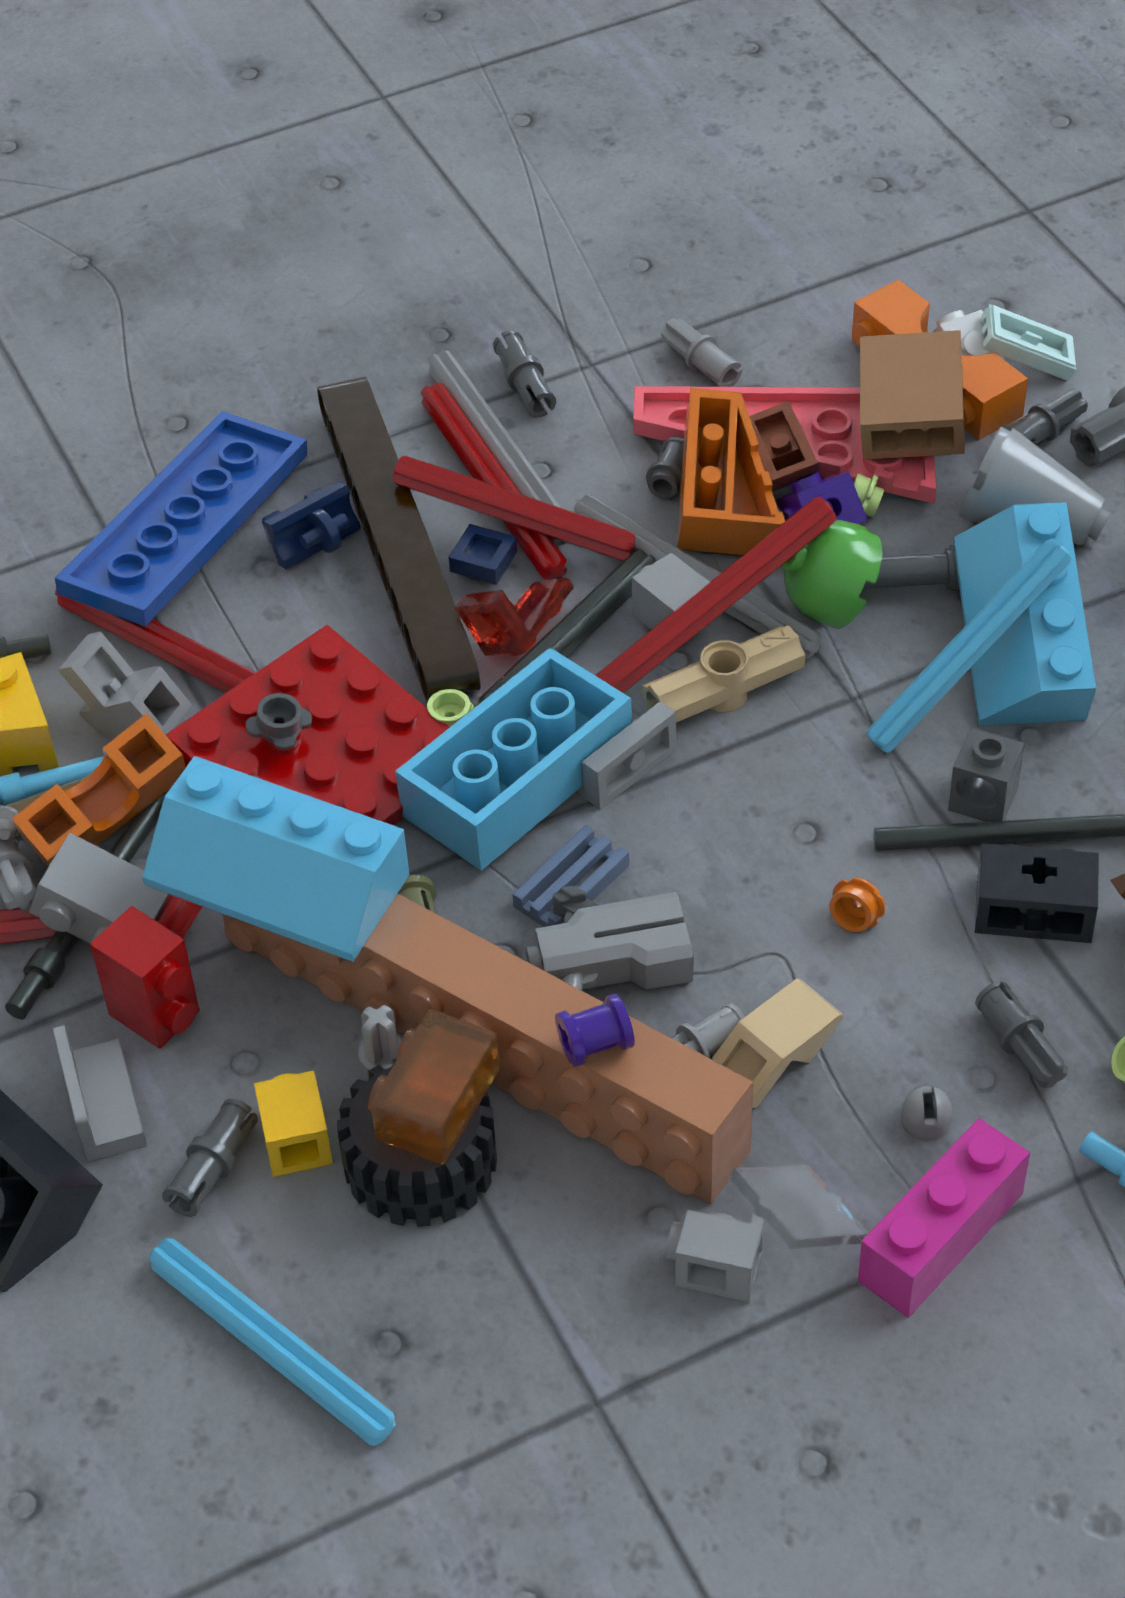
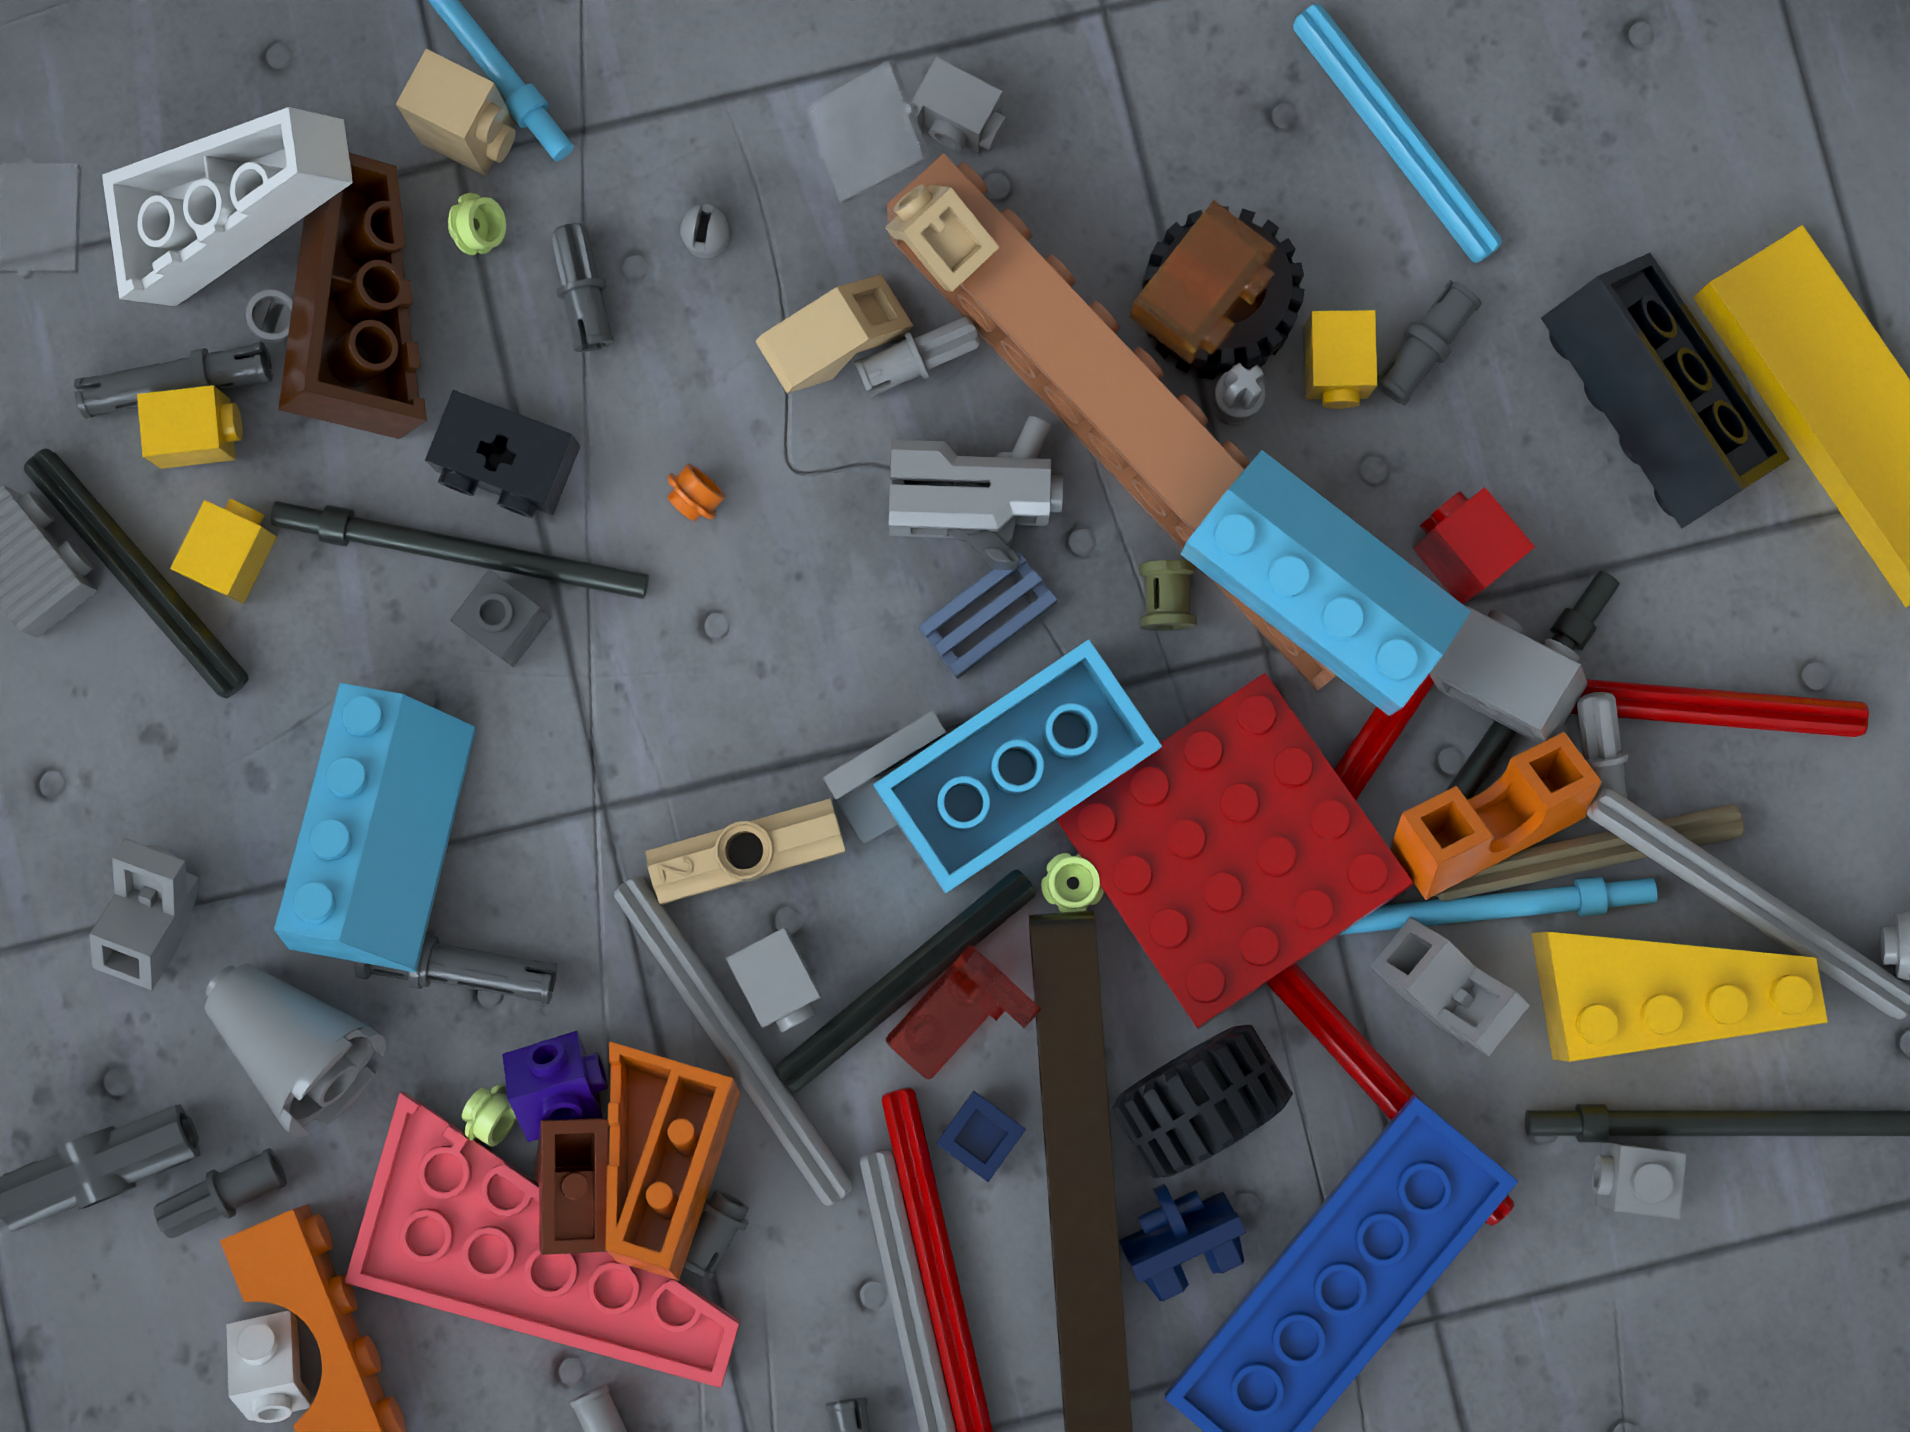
camera: 170 degrees left, 35 degrees up
light grey panel [52,1025,147,1163] -> none
dark grey plate [246,693,312,750] -> none
red axle [393,455,636,561] -> none
dark purple bush [555,993,635,1067] -> none
red axle [595,497,837,693] -> none
bright green cylinder [782,520,882,629] -> none
dark pink brick [858,1118,1030,1318] -> none
medium nougat brick [860,330,965,460] -> none
medium azure axle [866,539,1072,753] -> none
light aqua tile [981,304,1076,381] -> none
none -> tan bracket [885,185,1000,292]
none -> black tyre [1111,1025,1293,1178]

